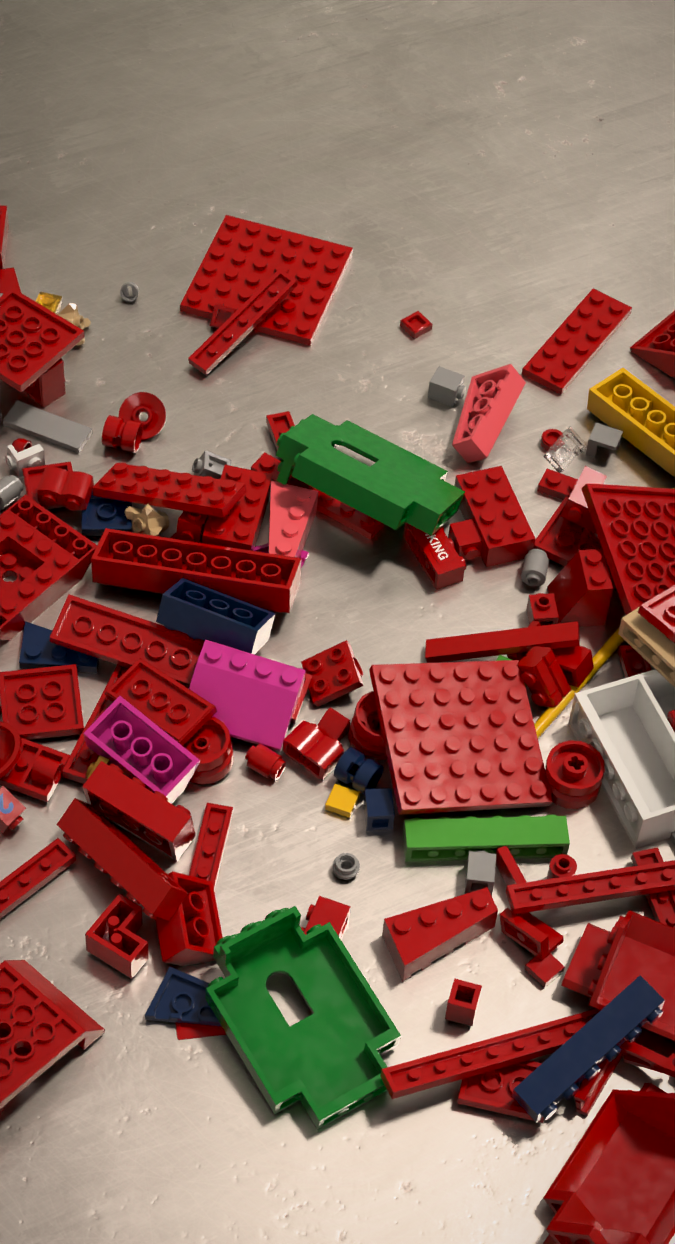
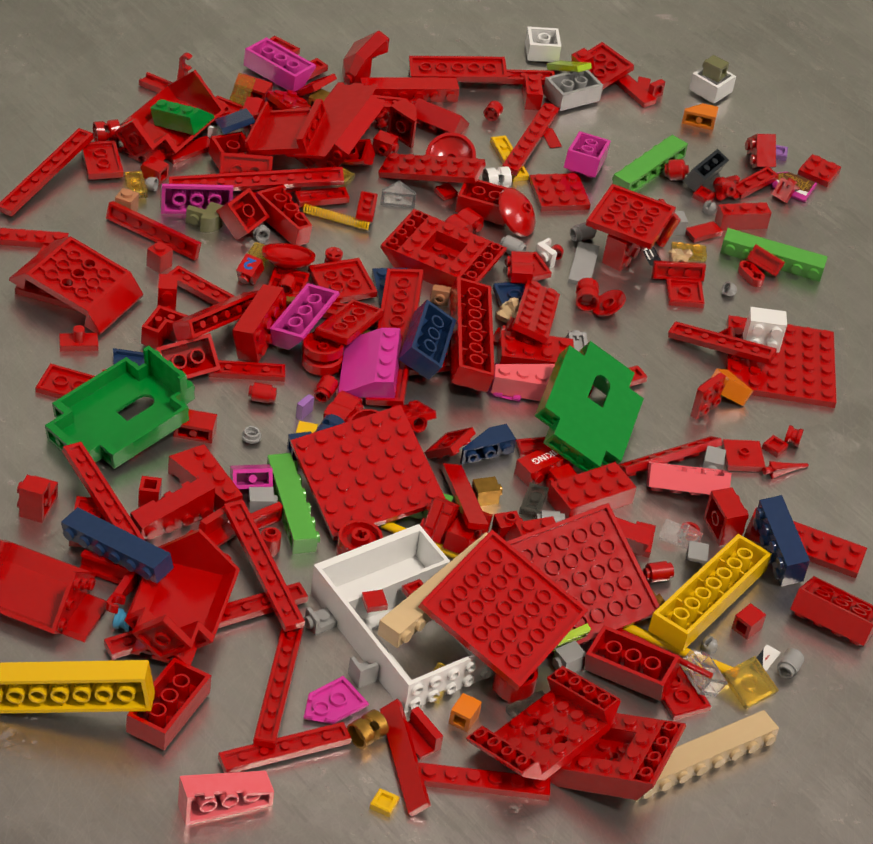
camera: 75 degrees right, 10 degrees down
none -> red brick [17,474,58,523]
none -> red tile [35,363,95,399]
none -> red tile [59,325,98,352]
none -> red wedge [130,472,215,541]
none -> red brick [157,274,178,311]
none -> dark pink brick [230,464,273,489]
none -> red brick [248,382,277,404]
none -> medium lavender tile [296,394,314,421]
none -> red plate [424,427,476,459]
none -> nougat bracket [430,284,451,306]
none -> dark blue slope [460,424,516,464]
none -> pearl gold brick [472,476,503,506]
none -> red tile [515,437,547,457]
none -> clear smoke plate [519,482,549,519]
none -> red plate [618,436,722,476]
none -> red brick [643,561,674,583]
none -> red tile [652,260,706,282]
none -> red tile [666,278,705,308]
none -> red plate [690,372,726,419]
none -> red brick [703,487,749,546]
none -> orange slope [711,369,753,406]
none -> bright green brick [720,228,828,282]
none -> red plate [722,439,766,472]
none -> red beam [738,260,765,287]
none -> white brick [743,307,787,353]
none -> red tile [746,244,785,277]
none -> dark blue brick [753,495,810,587]
none -> red piece [762,461,809,479]
none -> red wheel [784,425,804,447]

